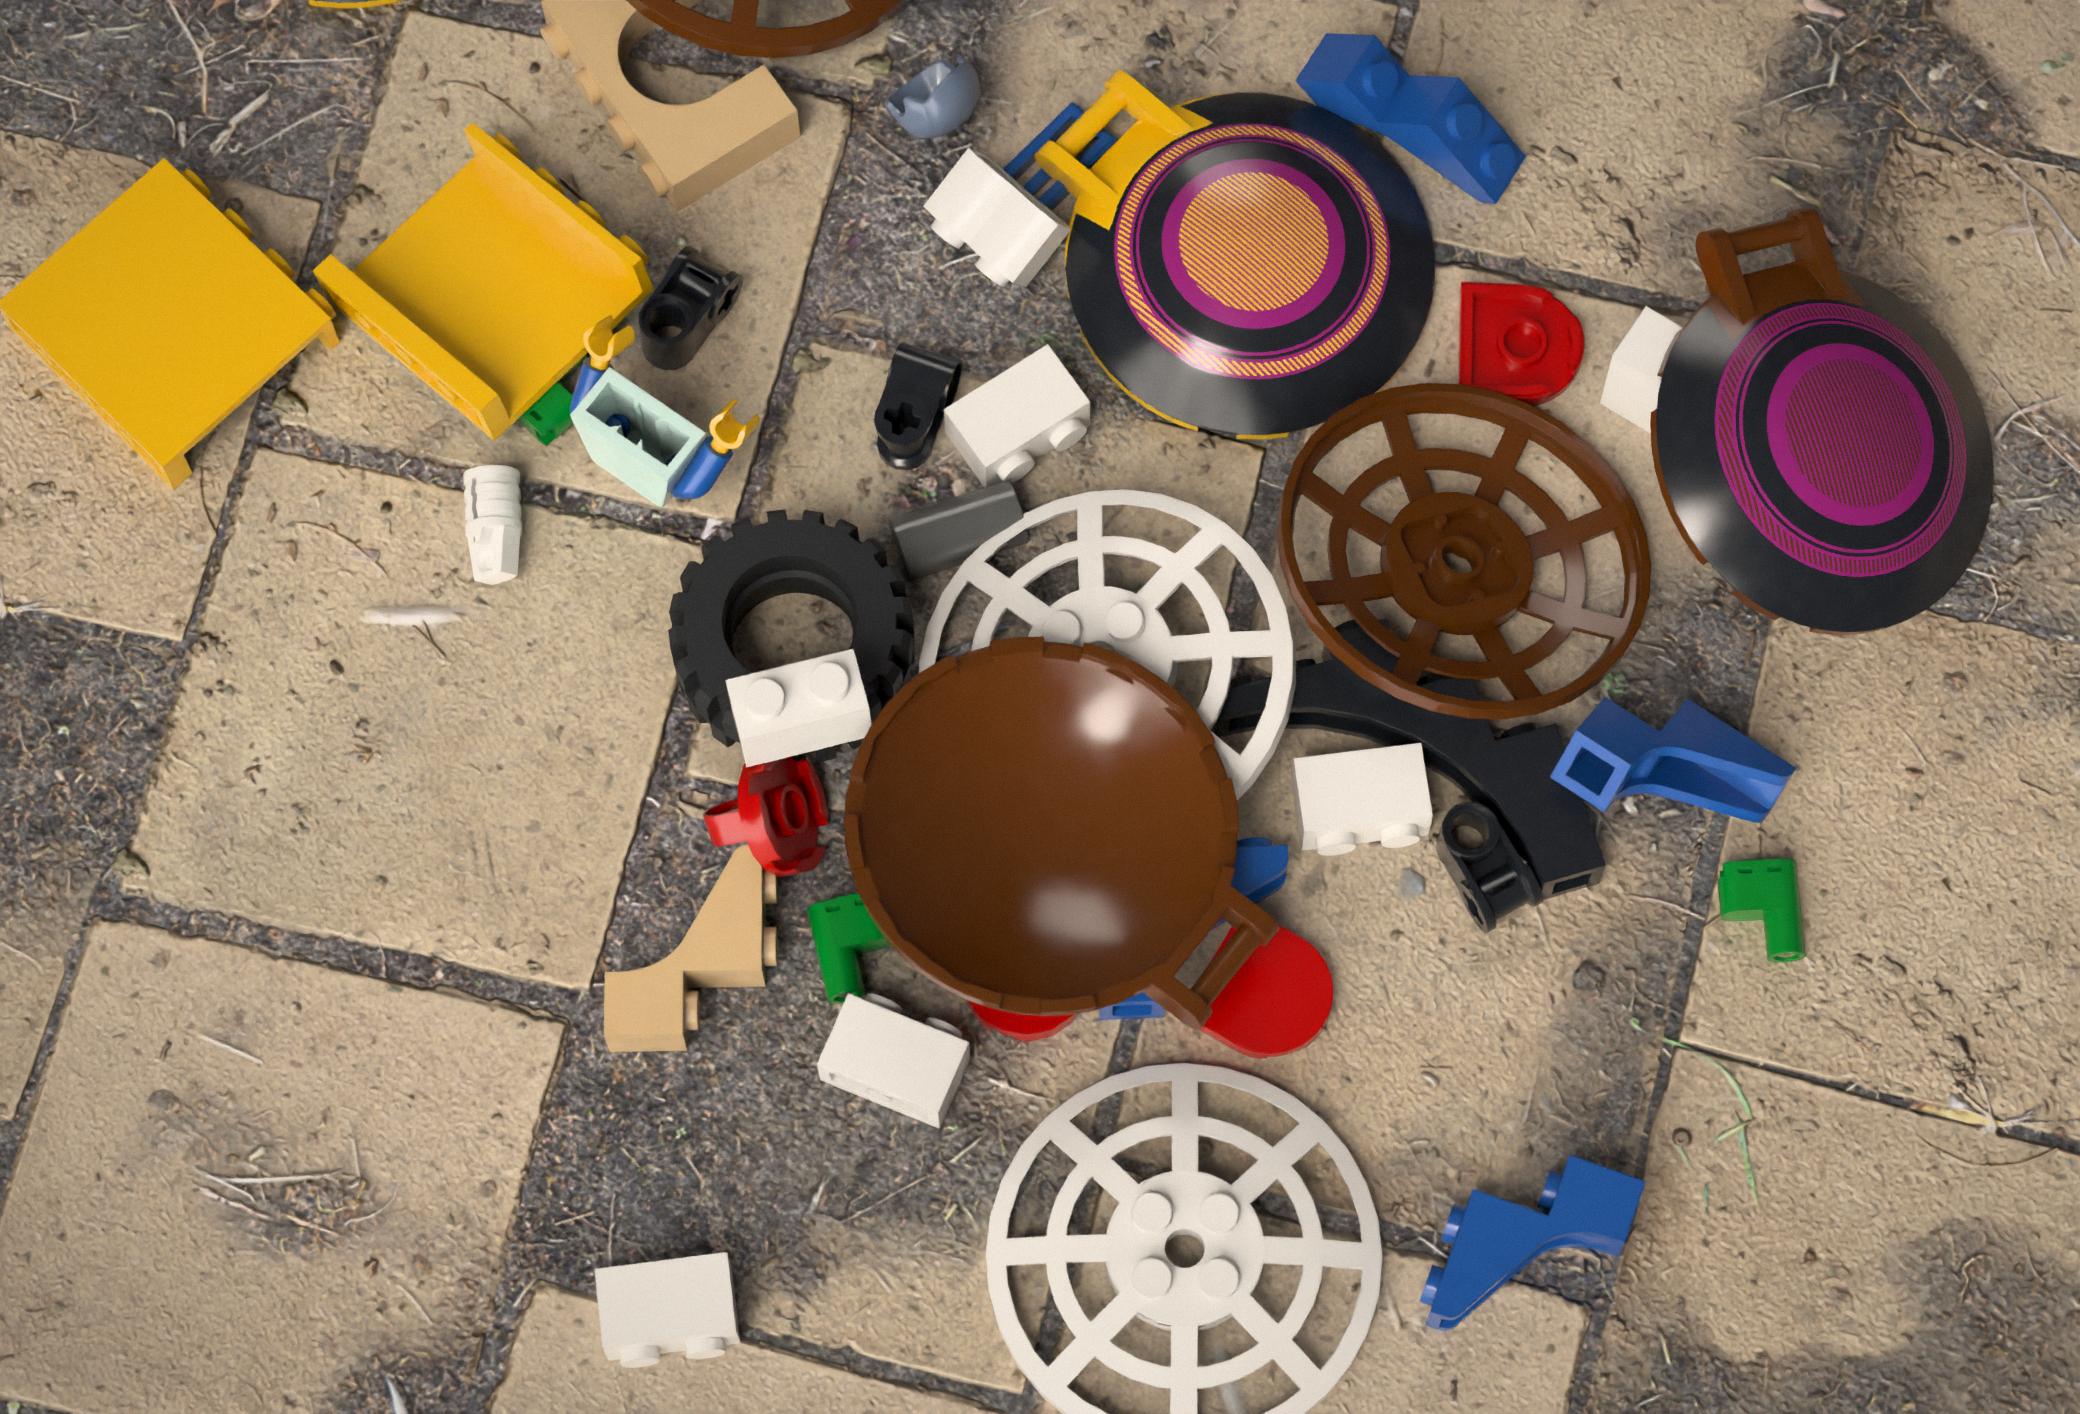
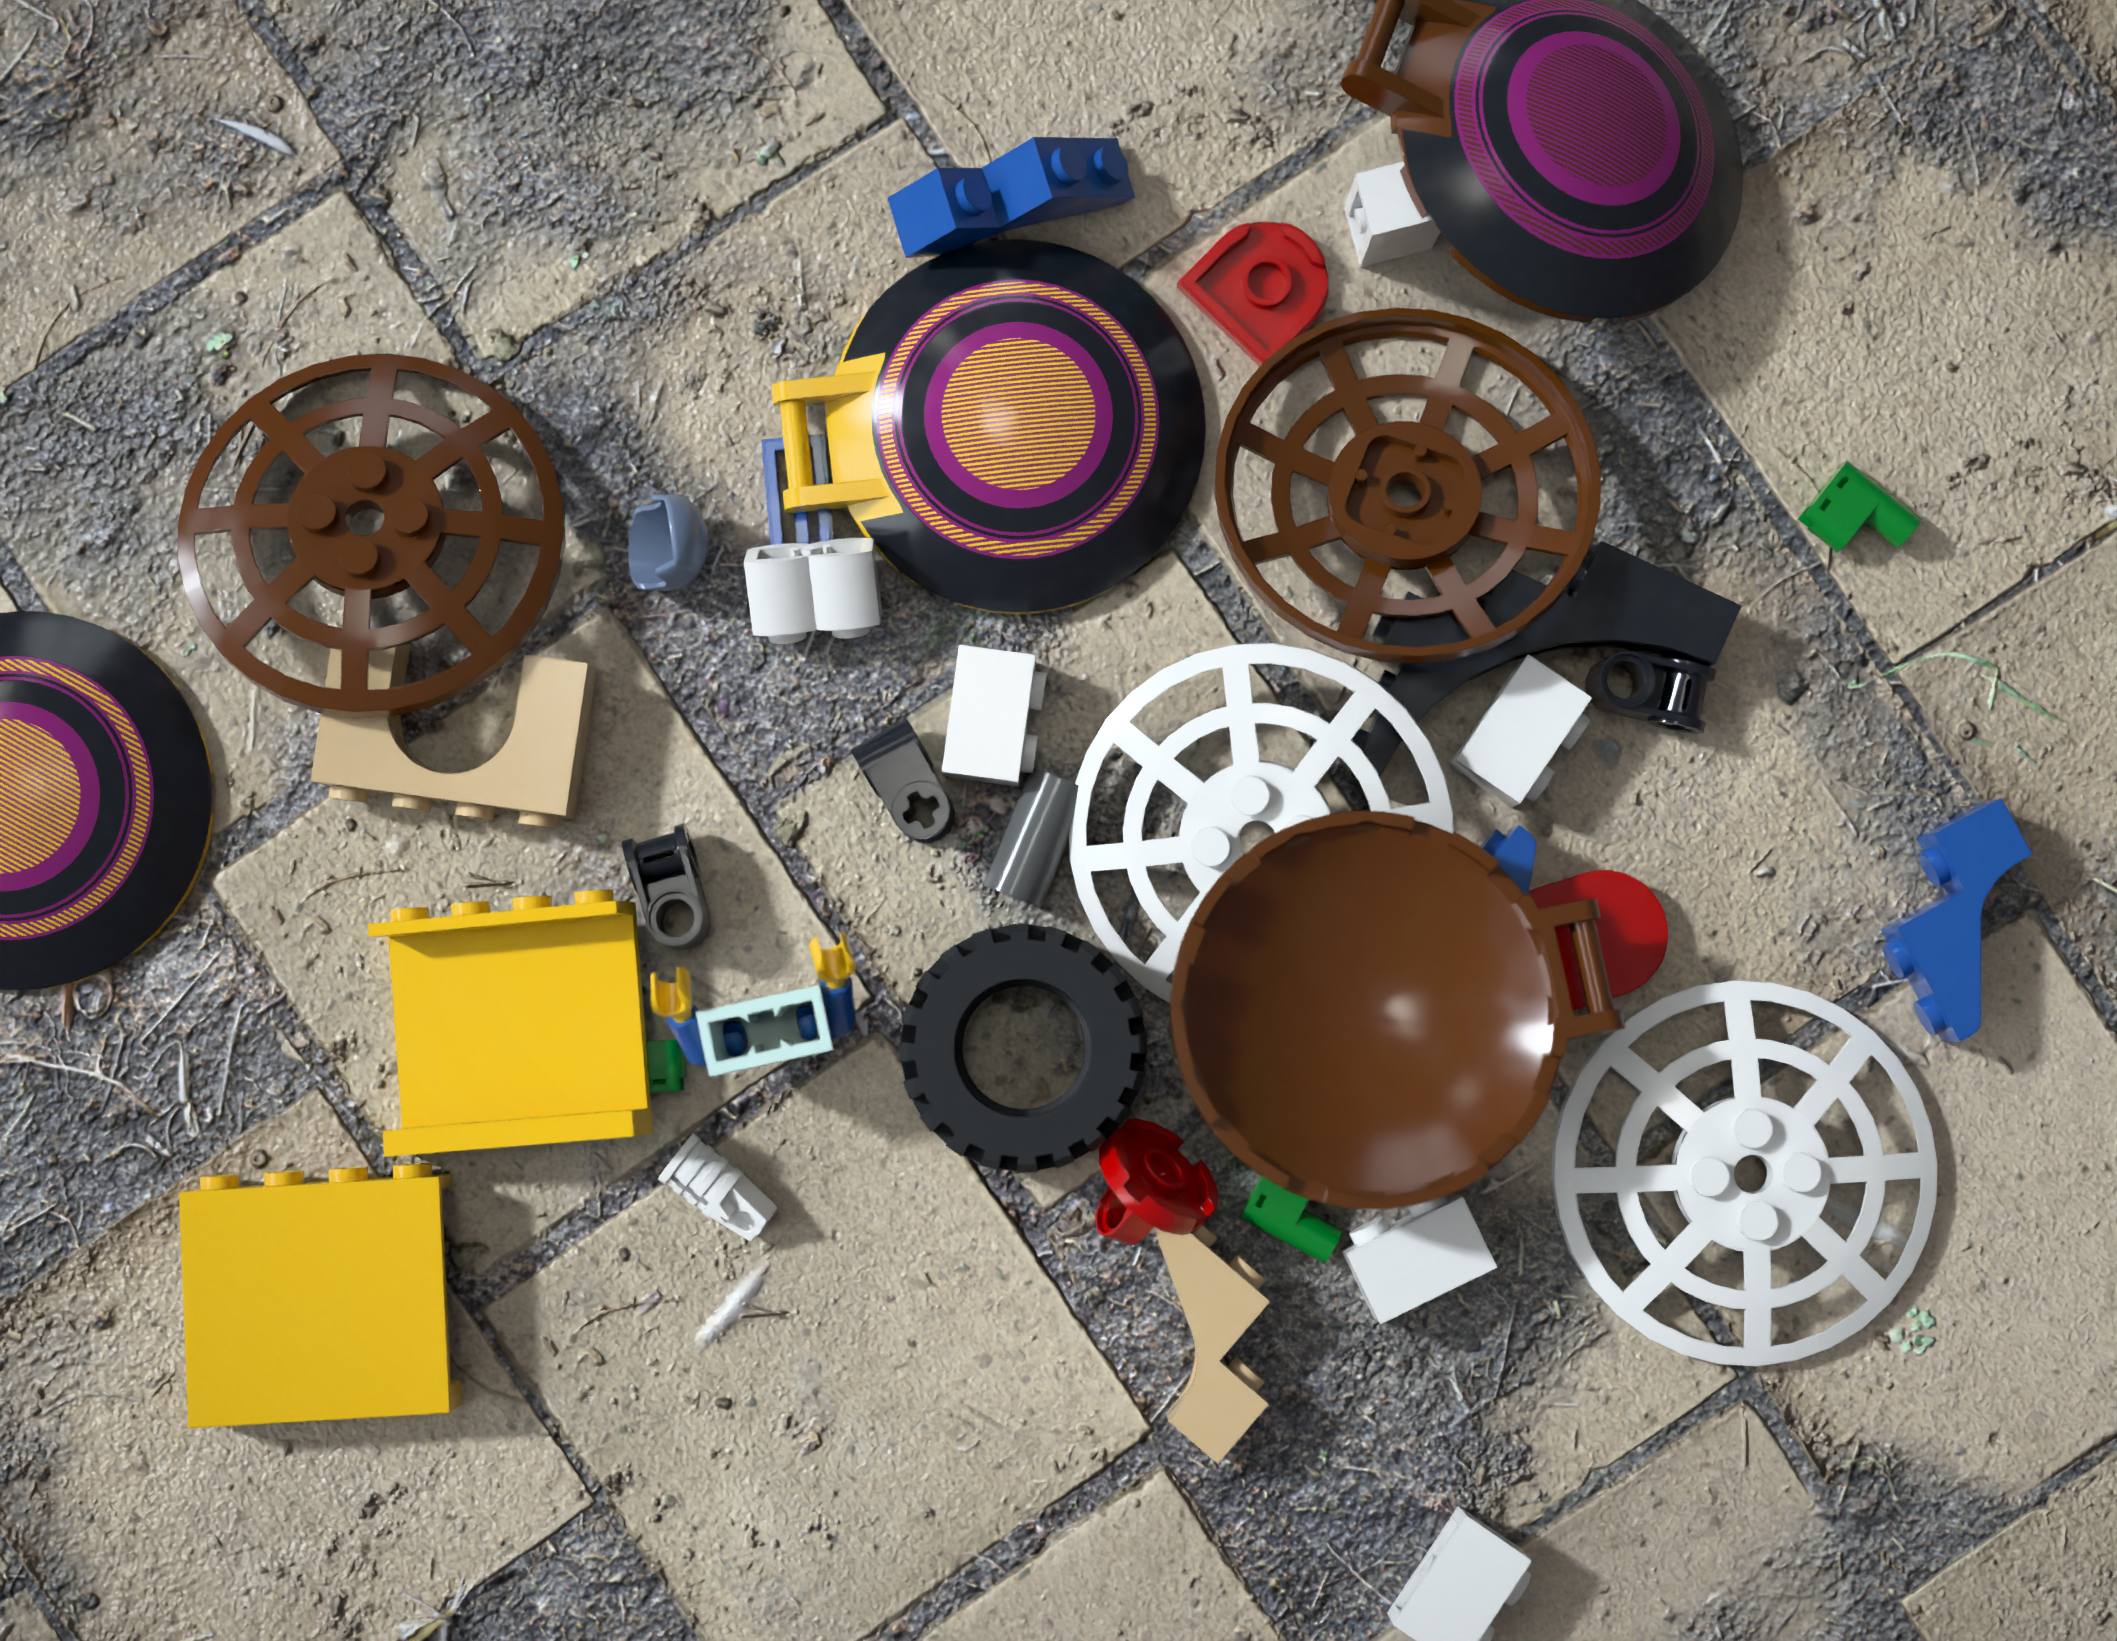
camera: 50 degrees left, 15 degrees up
white brick [725,649,871,768] -> none
blue arch [1550,697,1796,823] -> none

